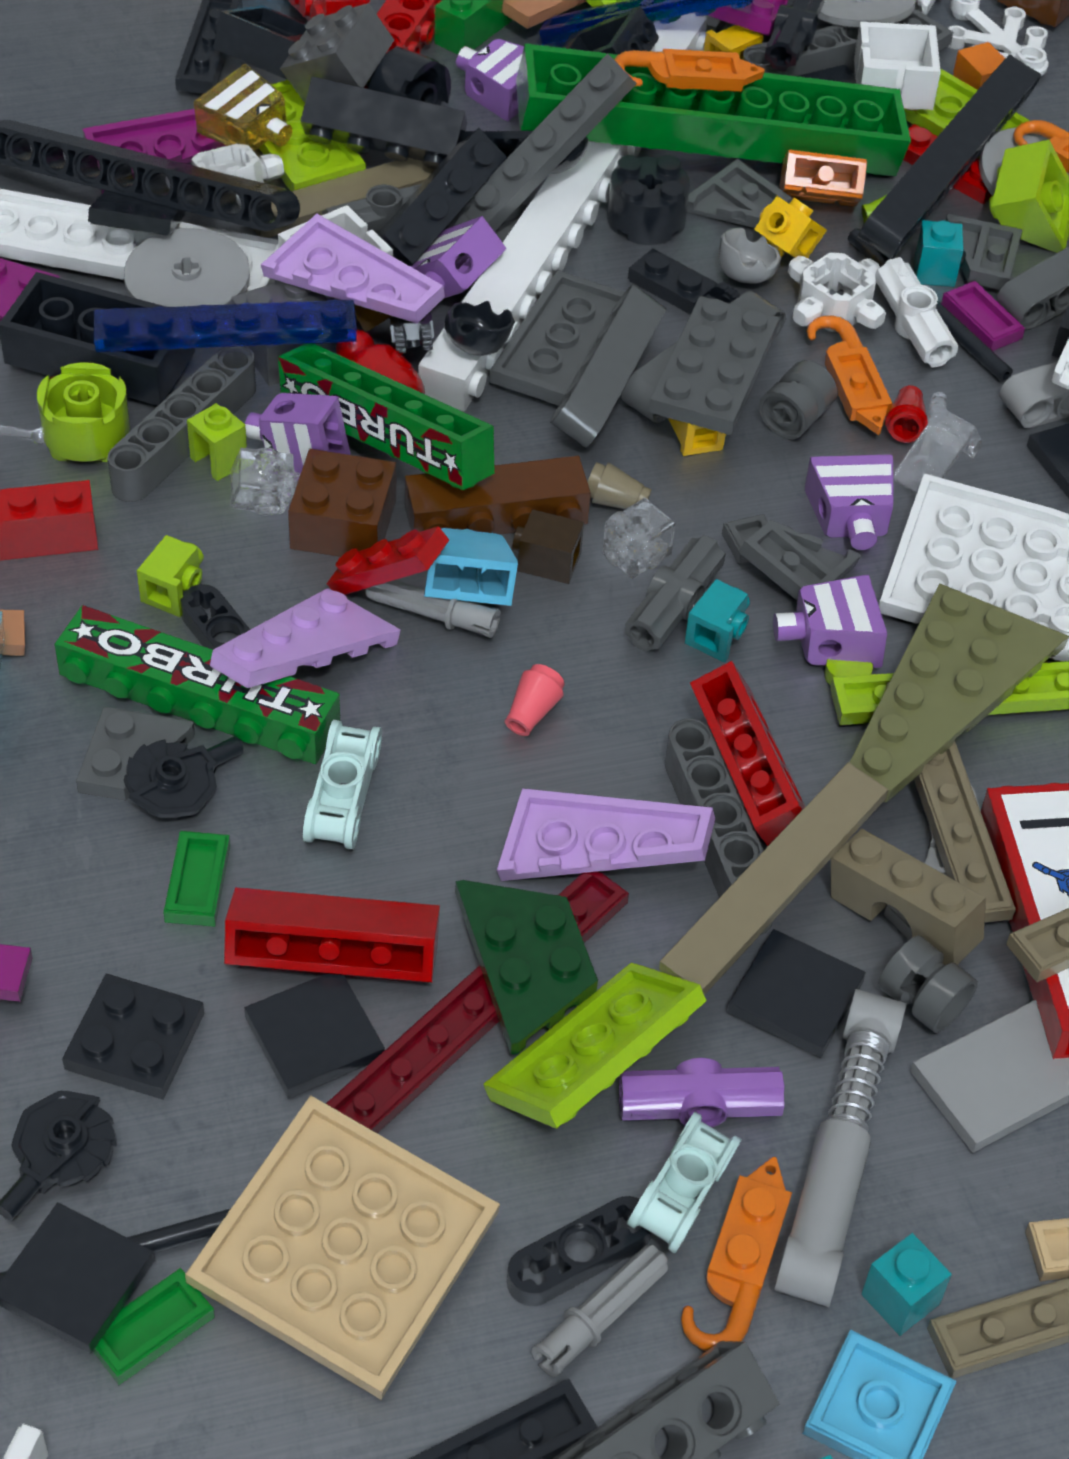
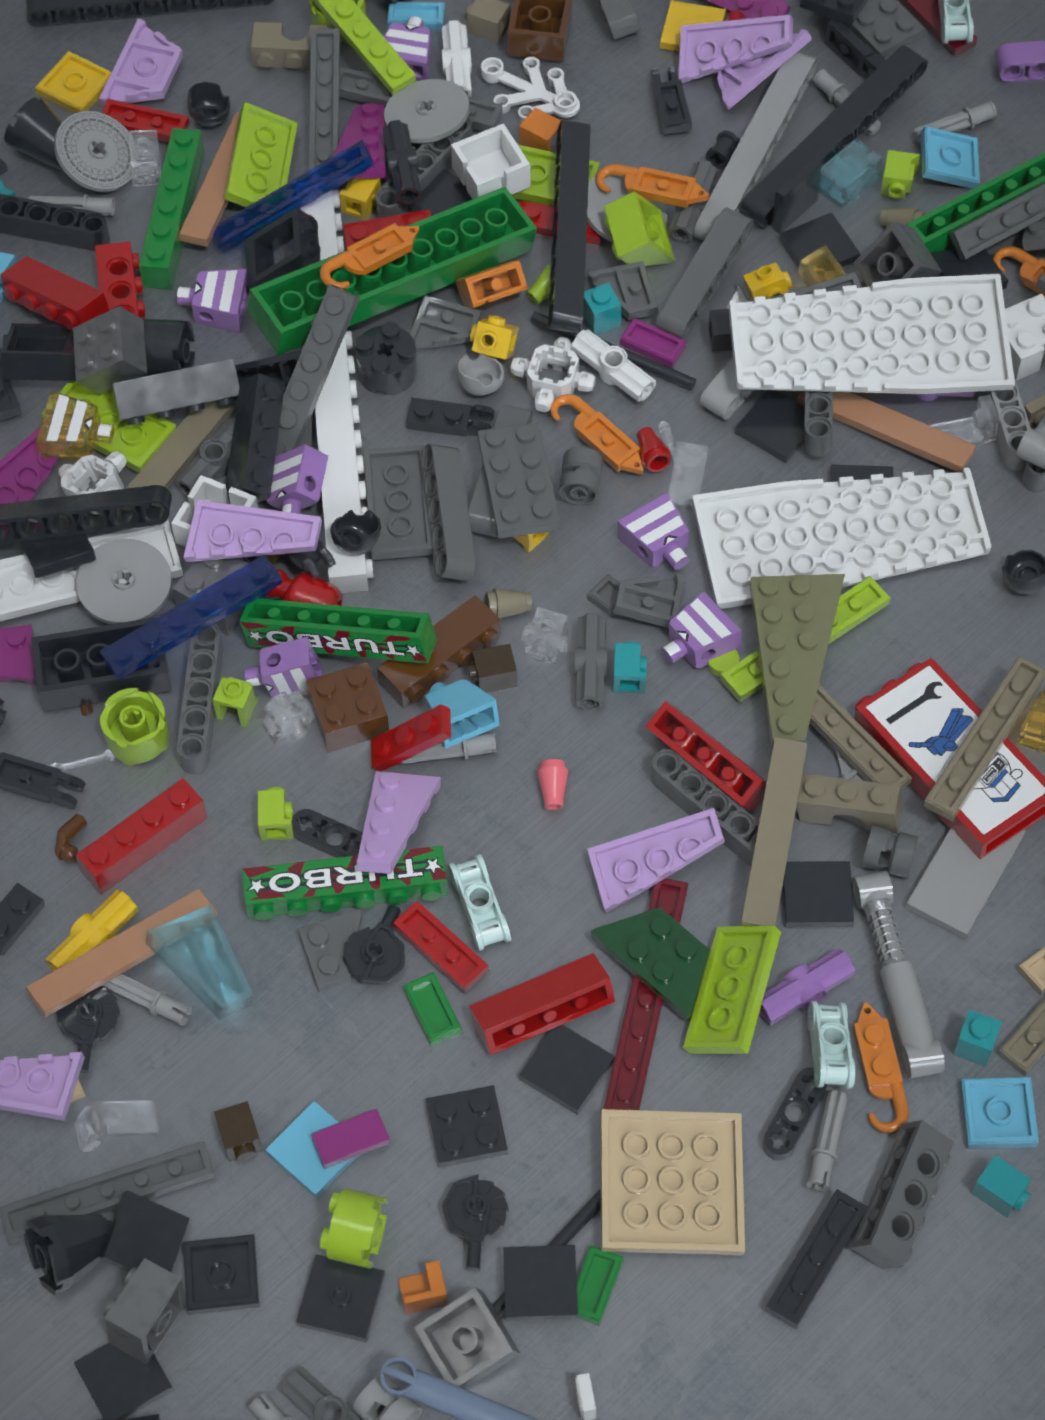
camera: 25 degrees left, 10 degrees up
none -> red plate [393,901,489,993]

